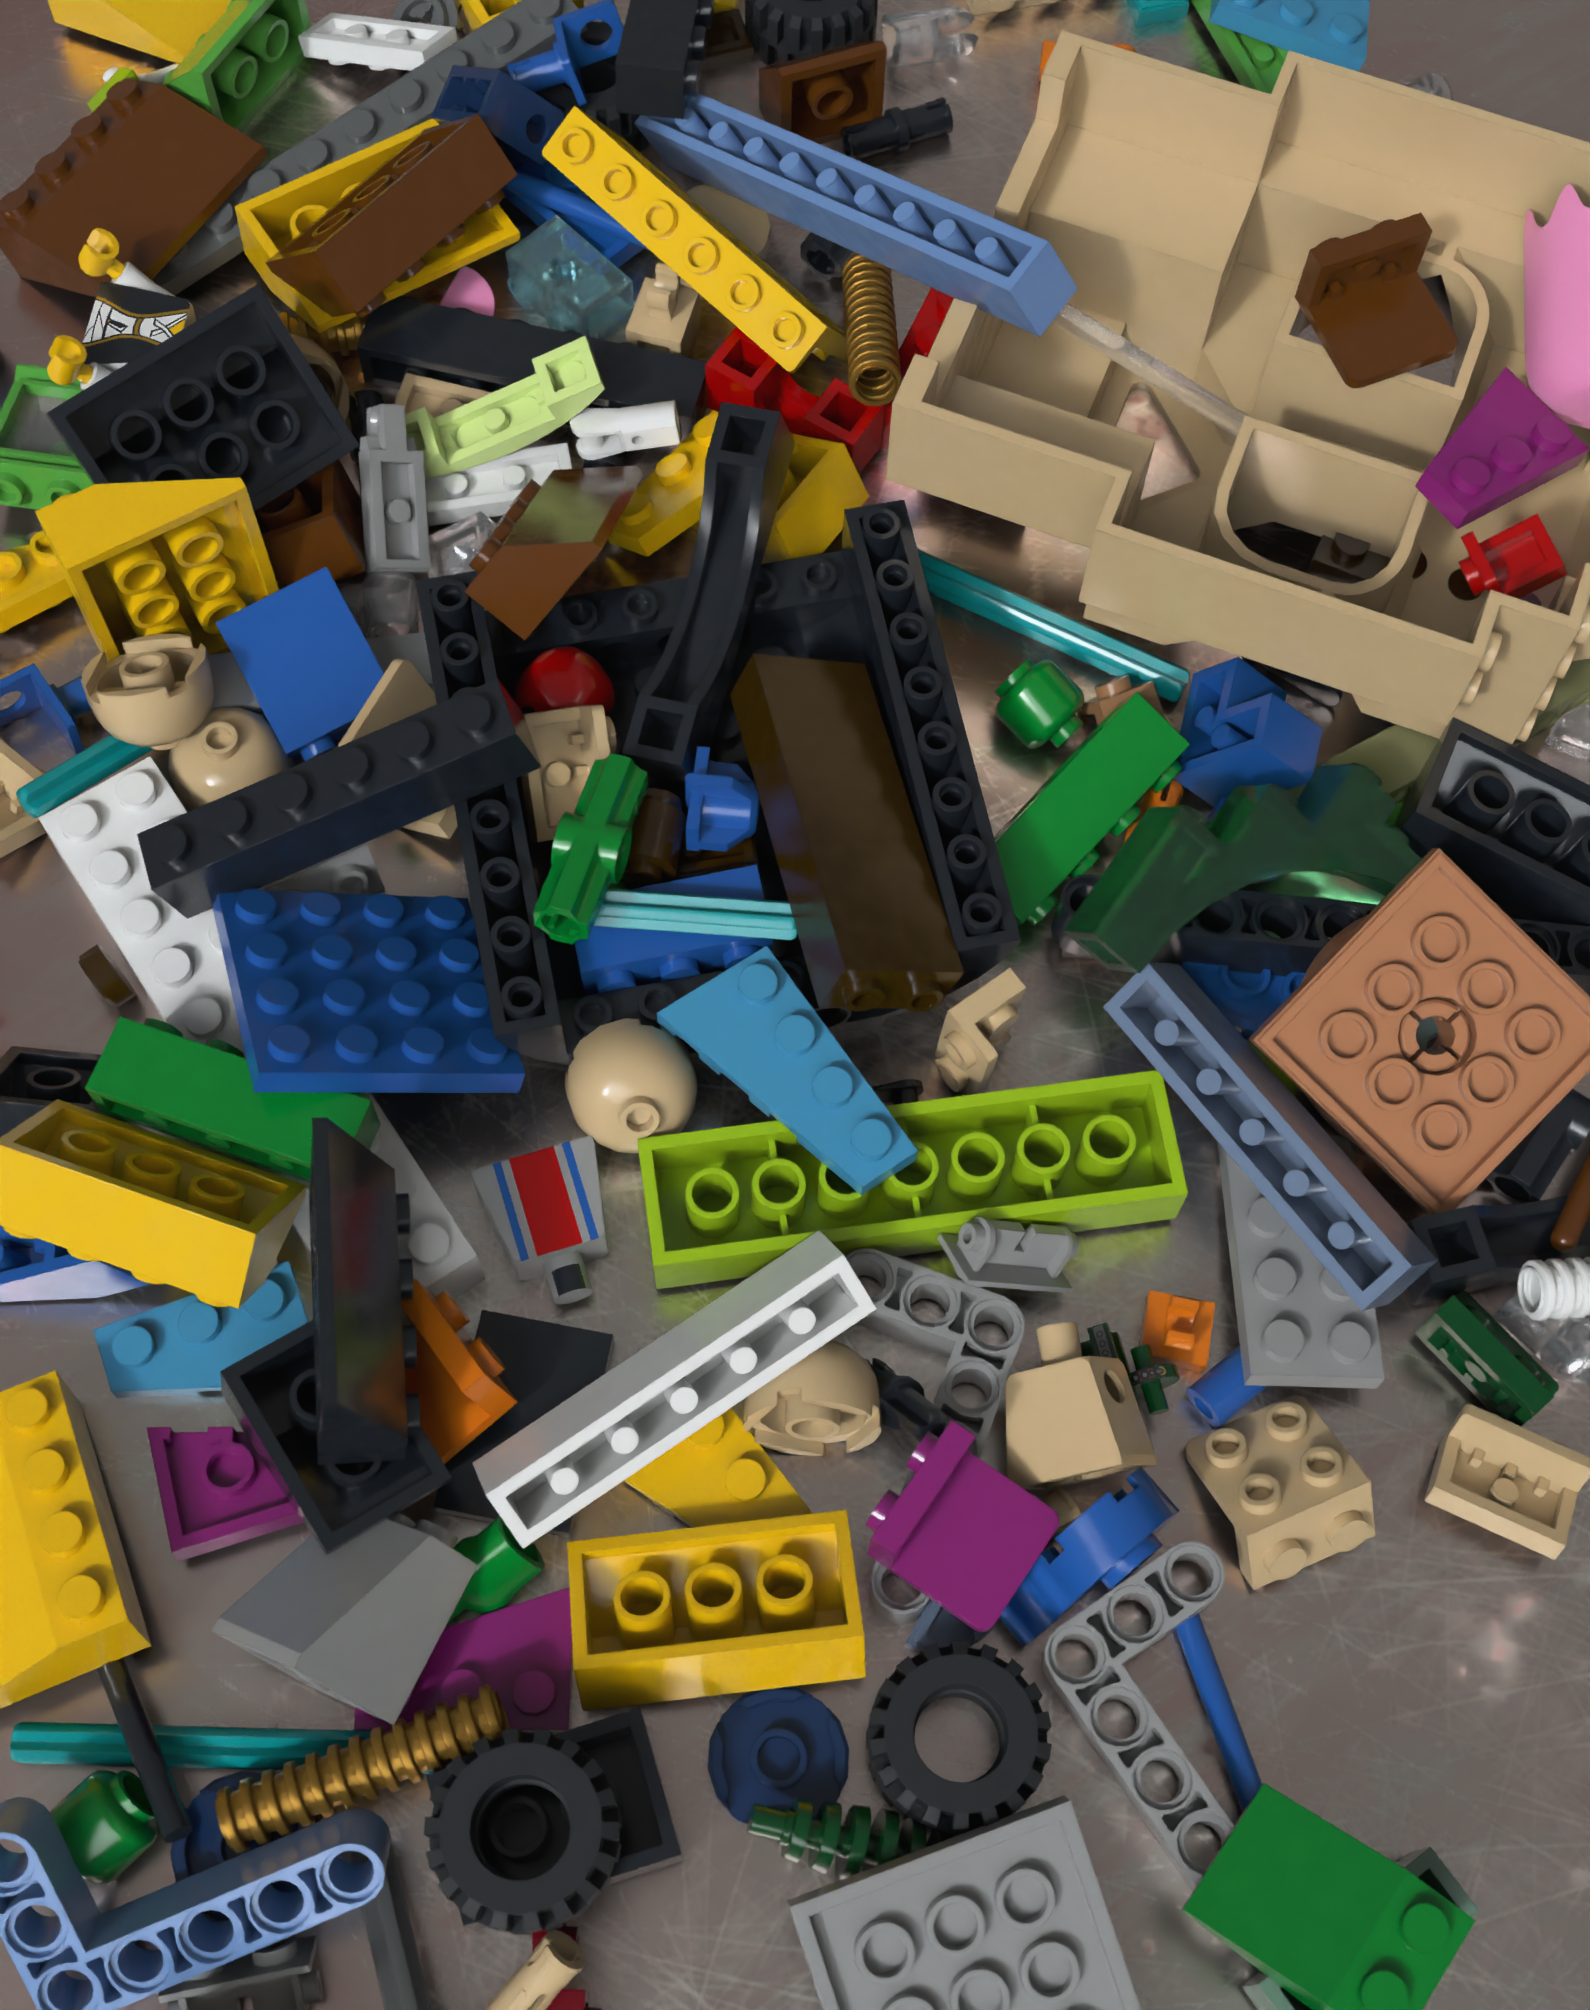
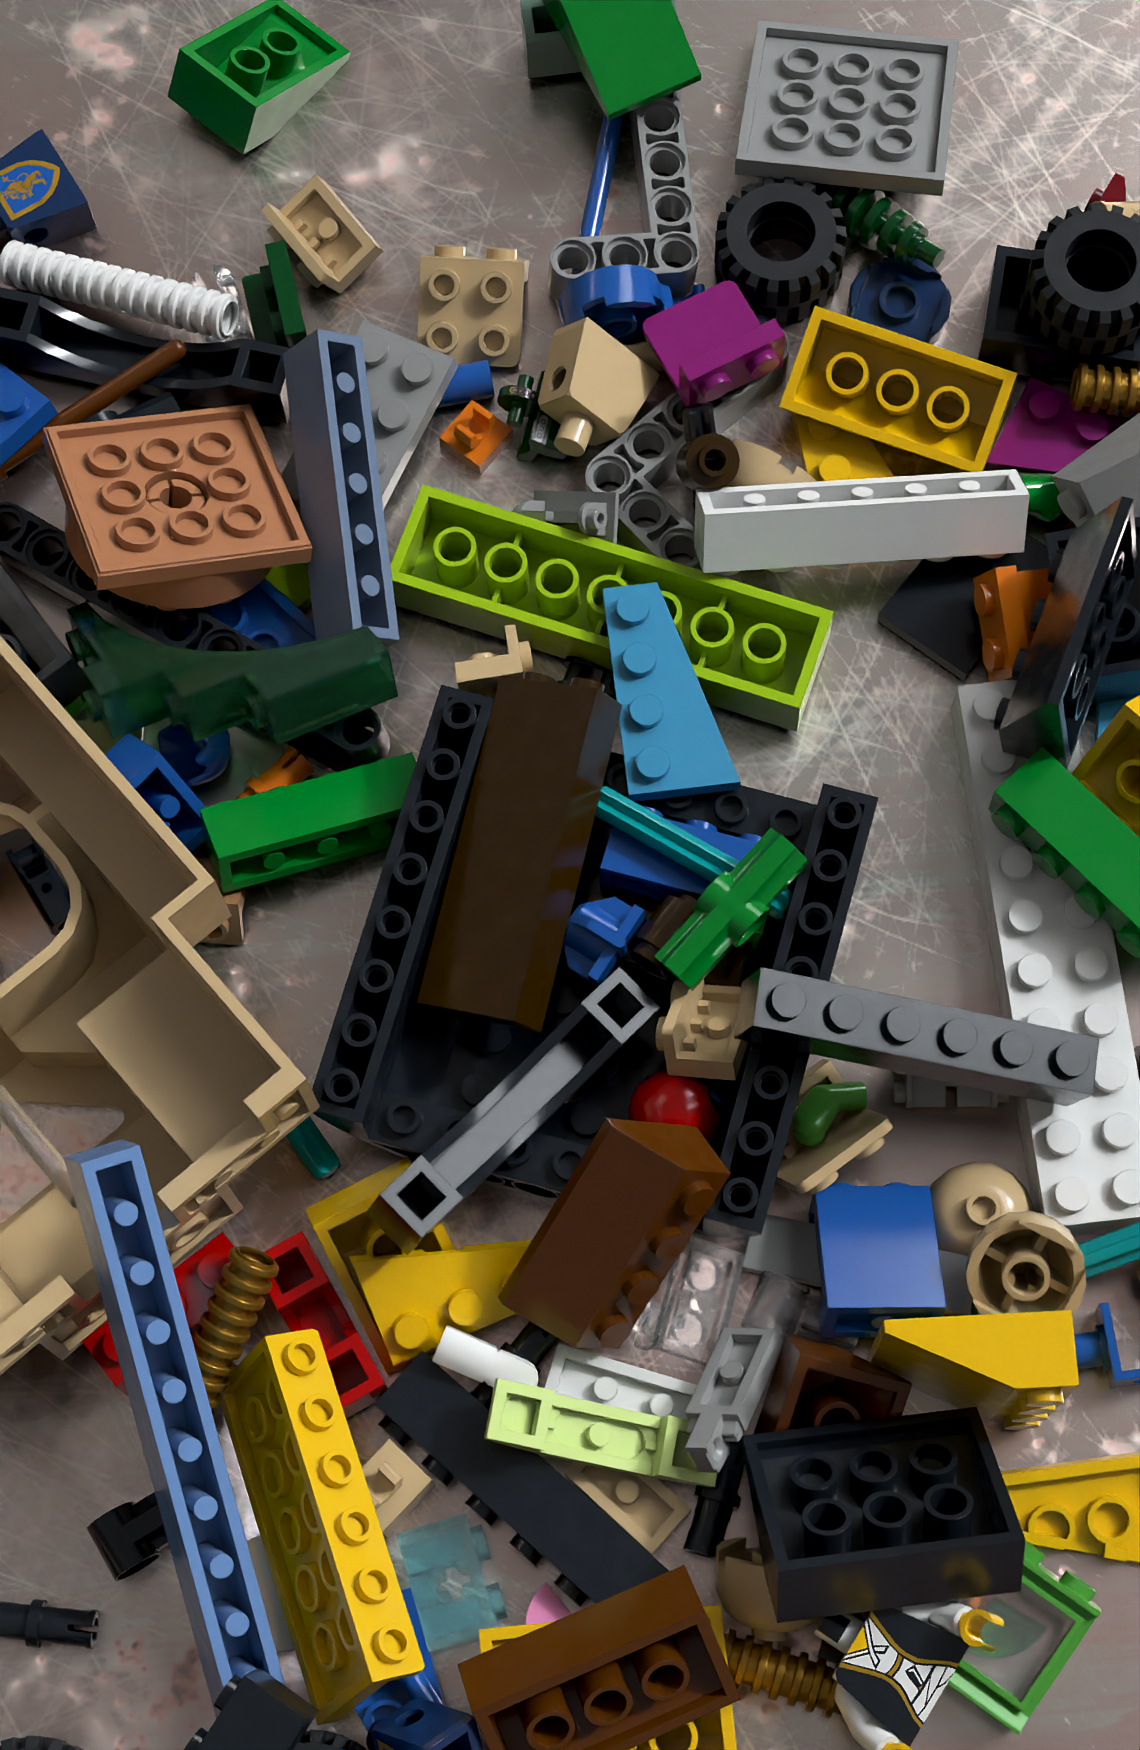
camera: 145 degrees left, 5 degrees up
blue plate [213,889,525,1093] -> none
torso [470,1135,609,1304] -> none
tan cylinder [565,1018,697,1153] -> none
reddish brown slope [759,41,887,145] -> none
green head [994,658,1085,749] -> none
none -> dark brown brick [676,433,740,491]

